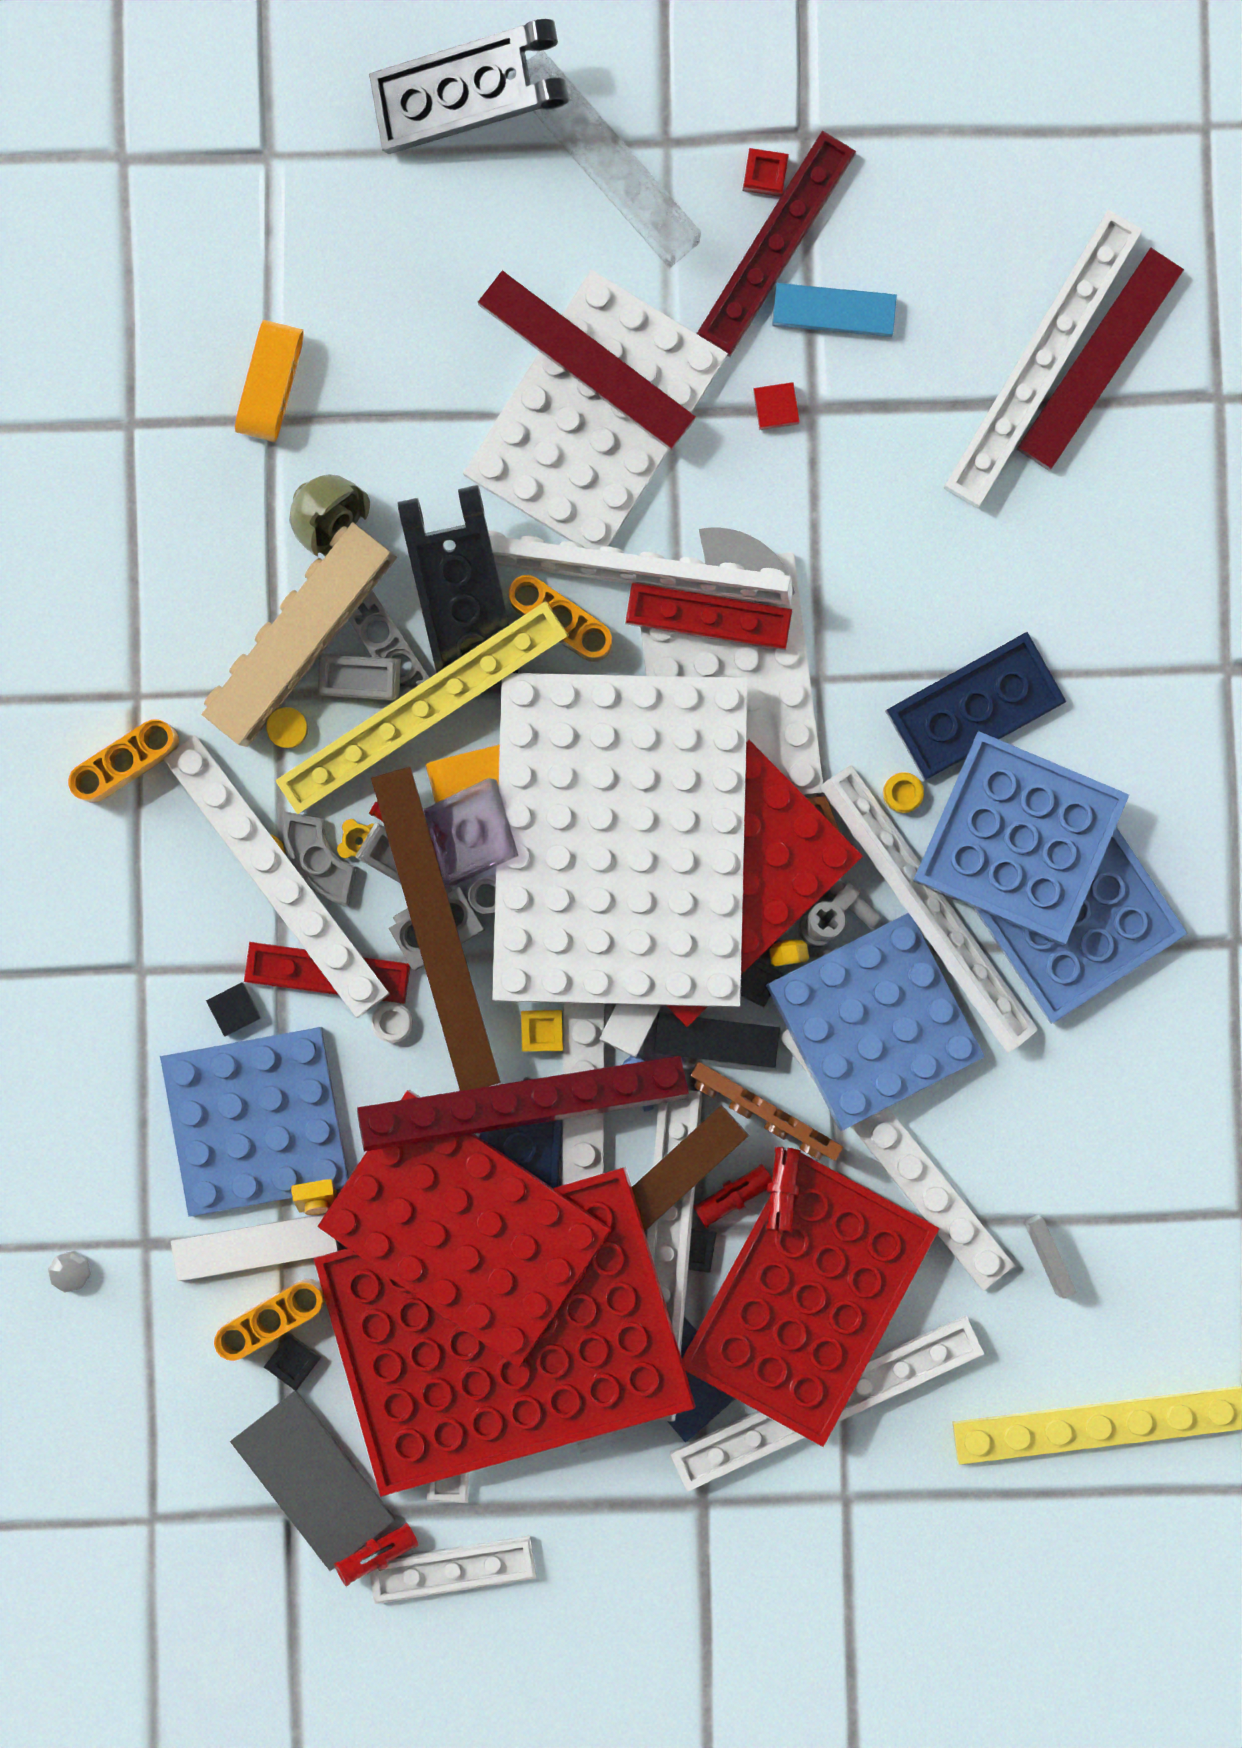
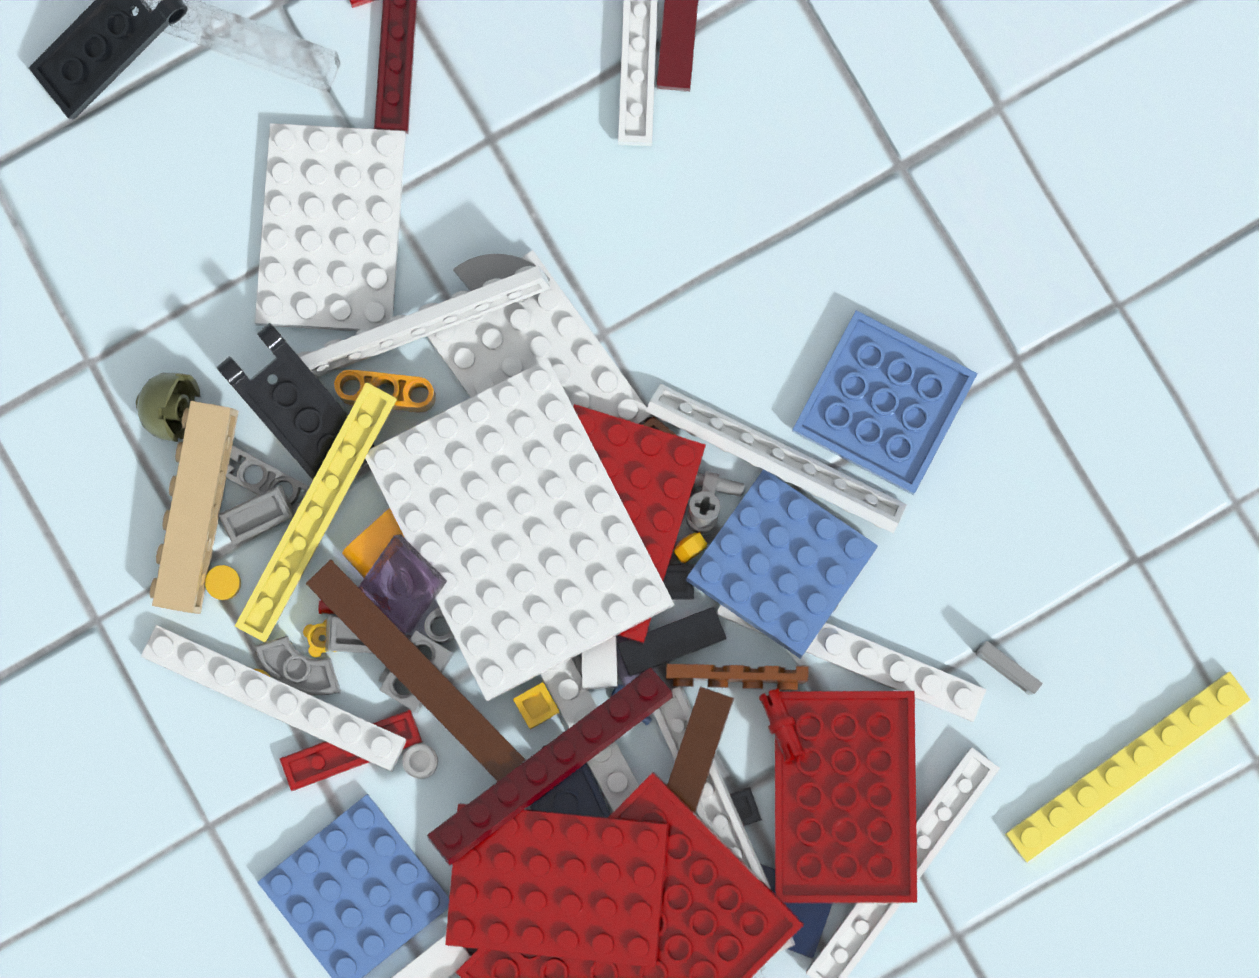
camera: 25 degrees left, 5 degrees down
light orange beam [68,719,179,802] -> none
black tile [206,982,262,1037] -> none
light orange beam [235,320,304,442] -> none
yellow plate [291,1179,338,1215] -> none
dark red tile [478,270,696,451] -> none
red tile [625,583,792,650] -> none
red pin [693,1163,772,1228] -> none
red tile [753,382,800,430] -> none
dark azure tile [772,283,897,337] -> none
yellow tile [882,772,924,814] -> none
dark blue tile [885,632,1067,781] -> none
medium blue plate [913,731,1129,946] -> none

